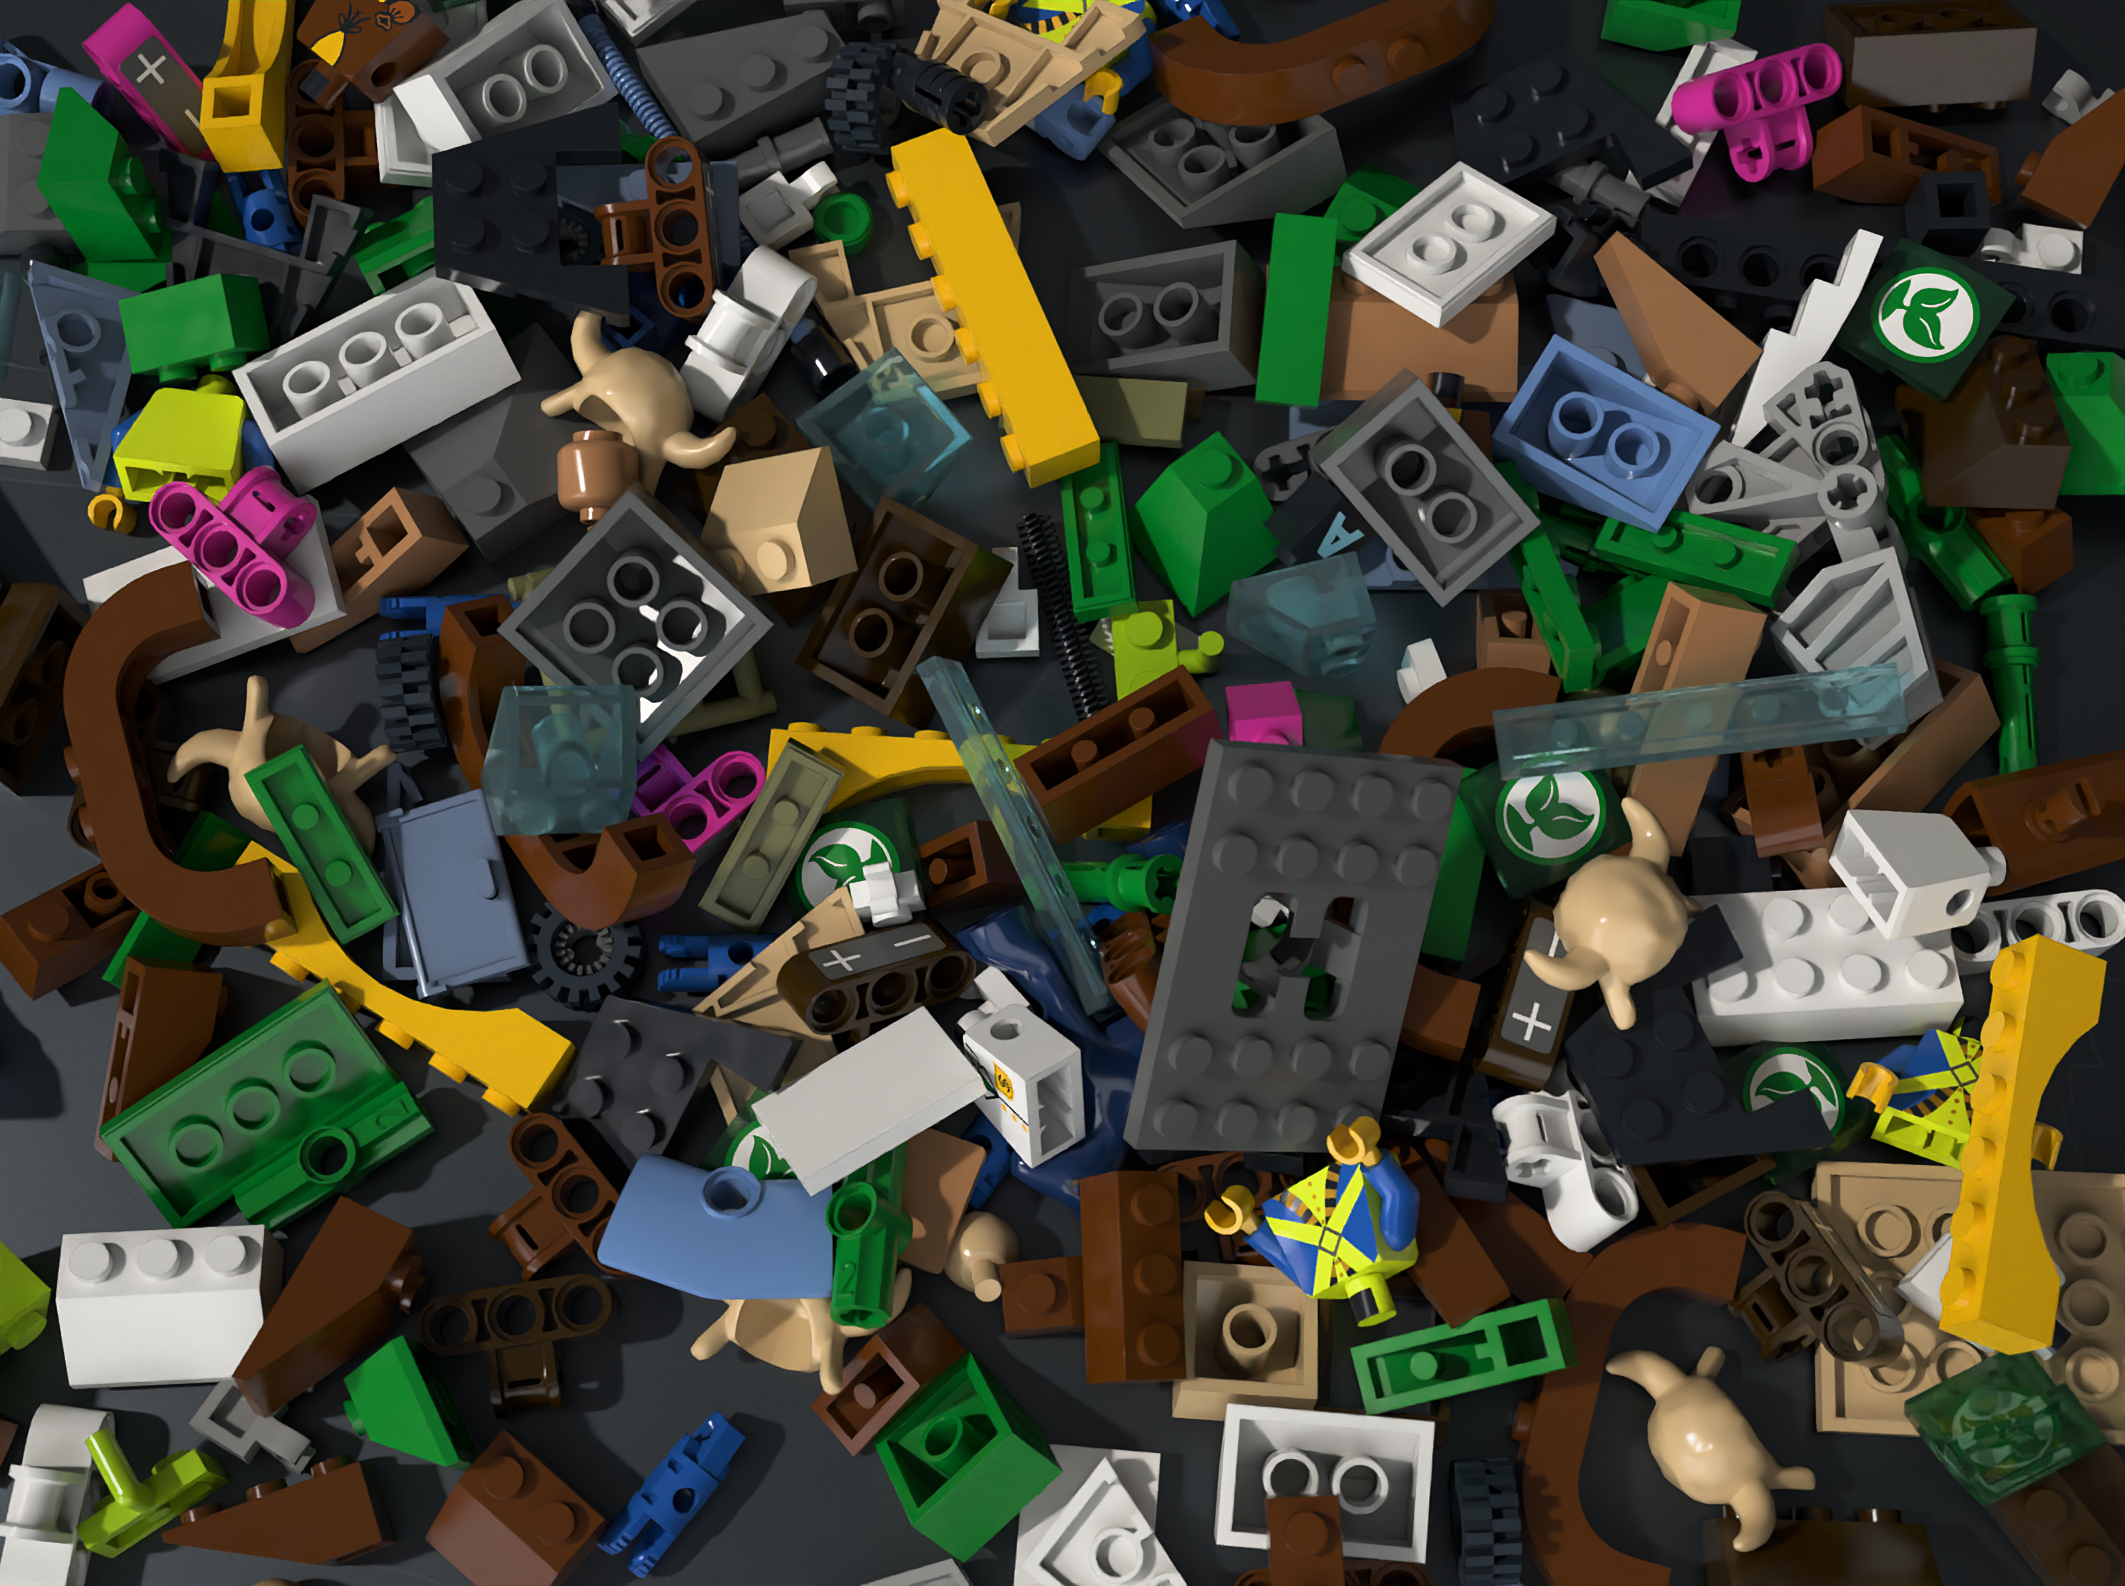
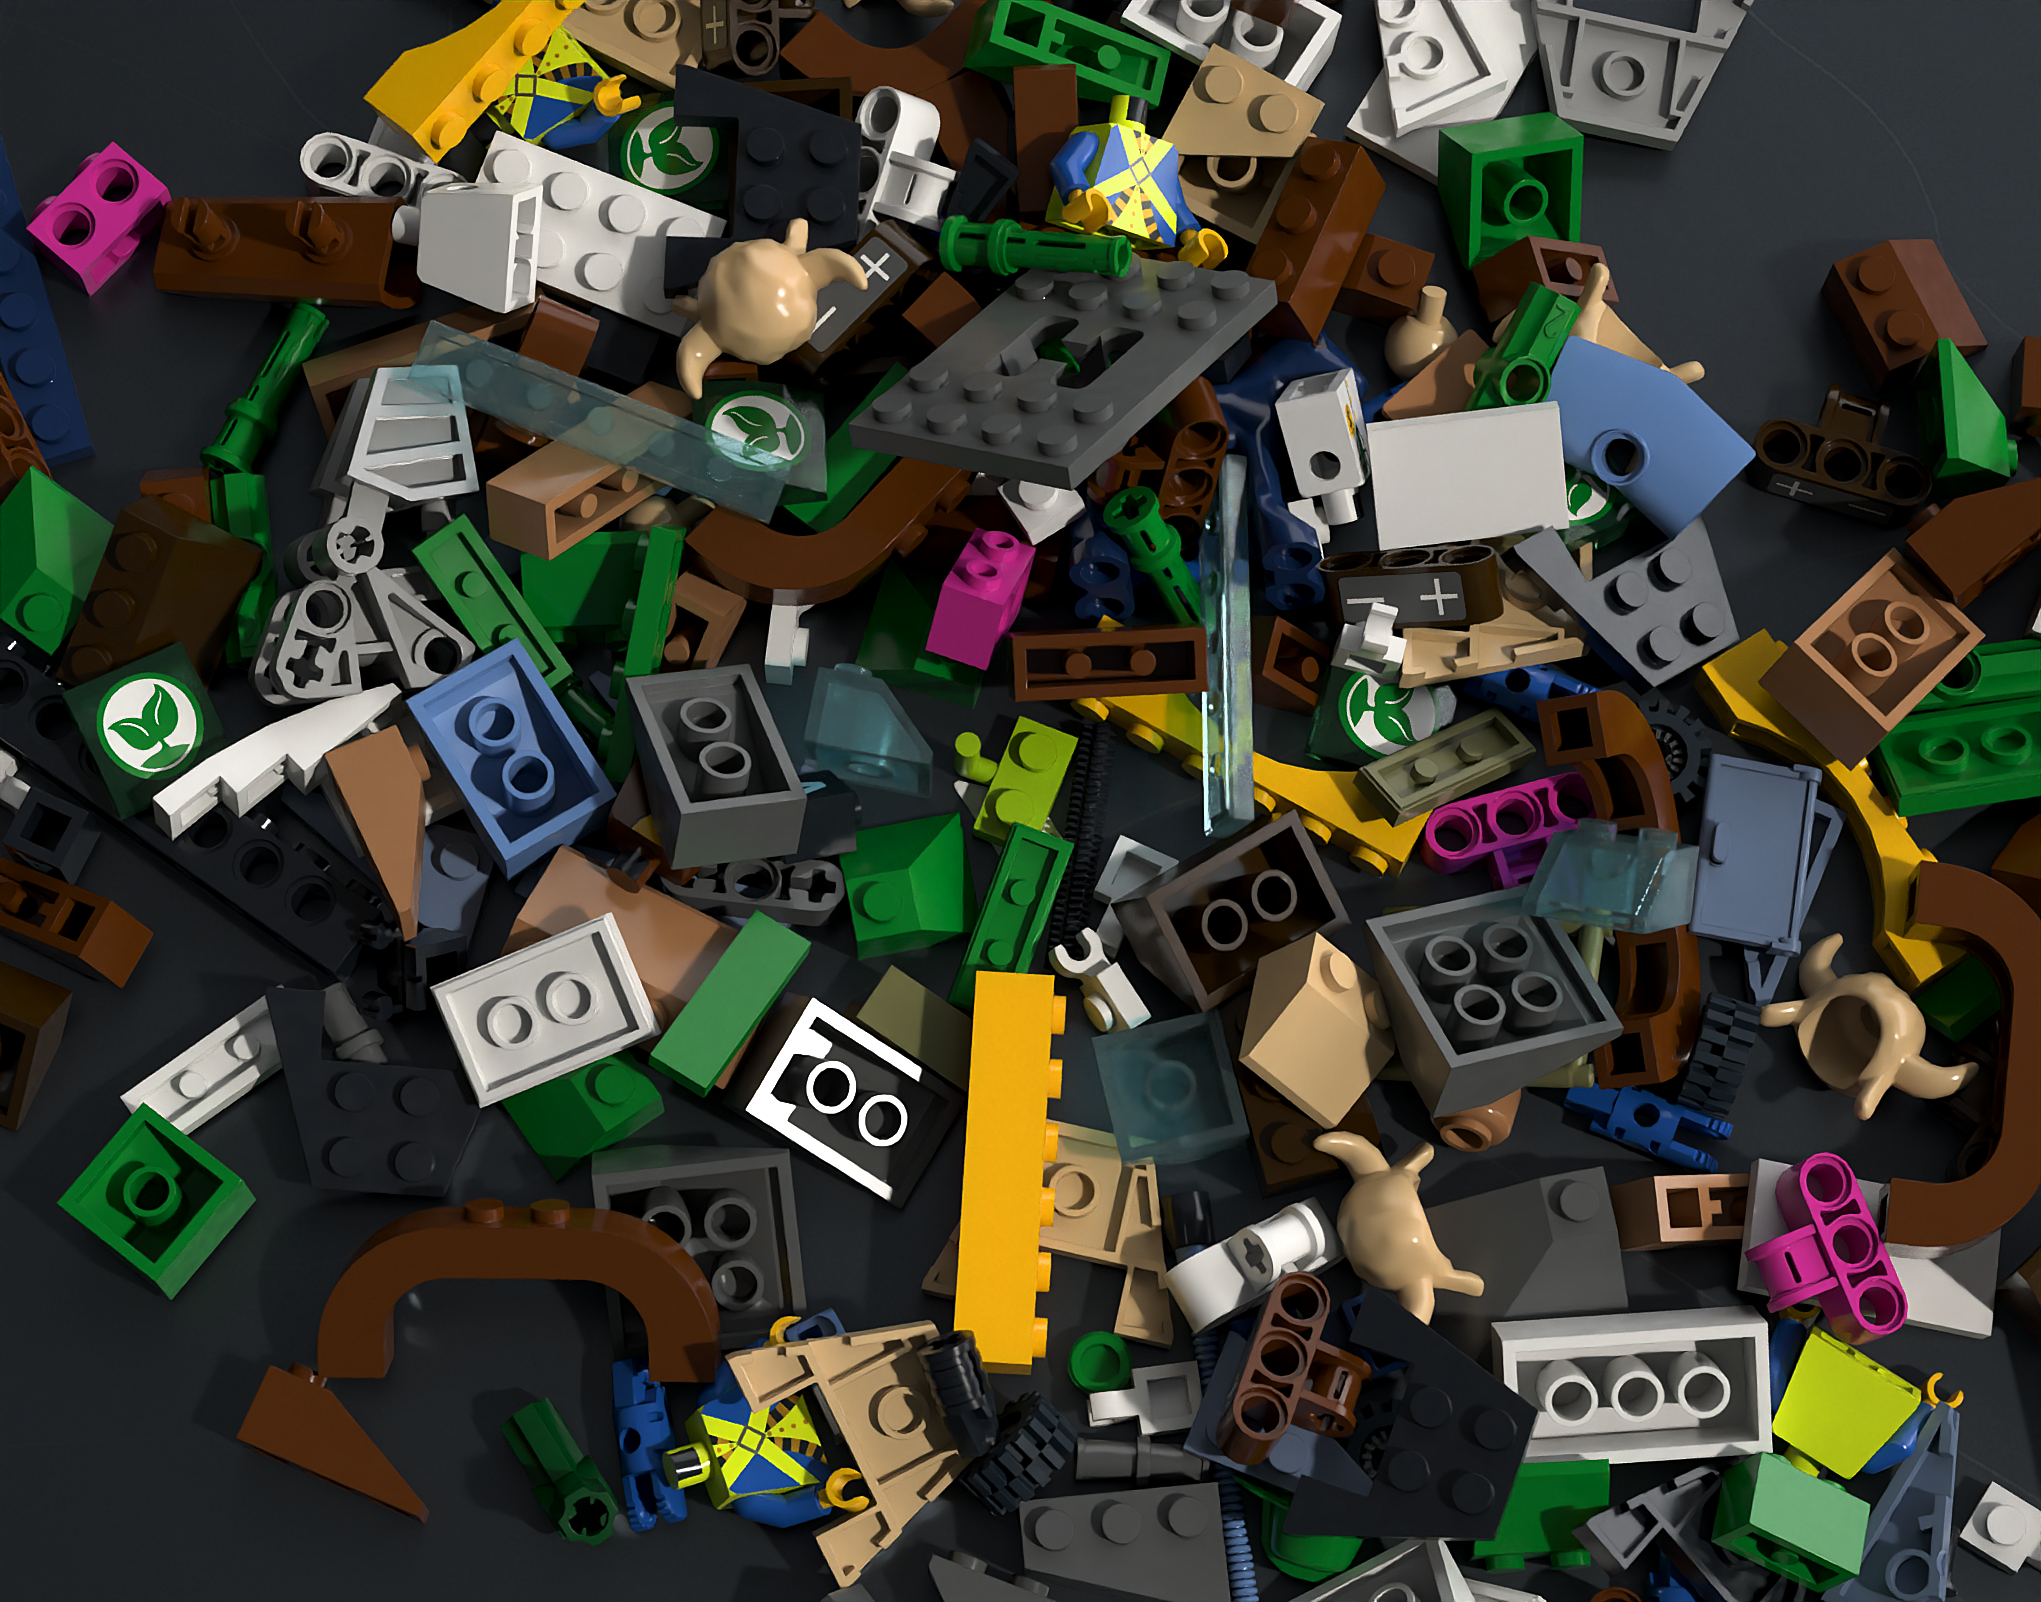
camera: 160 degrees left, 0 degrees up
green tile [243,742,401,945] -> none
reddish brown beam [487,1112,642,1282] -> none
medium nougat head [557,430,639,525] -> none
blue hinge [597,1411,746,1579] -> none
dark pink beam [1671,43,1843,182] -> none
none -> green pin [939,215,1132,278]
none -> white plate [1048,927,1152,1041]
none -> tan wing [1161,43,1325,159]
none -> medium nougat slope [1758,547,1986,772]

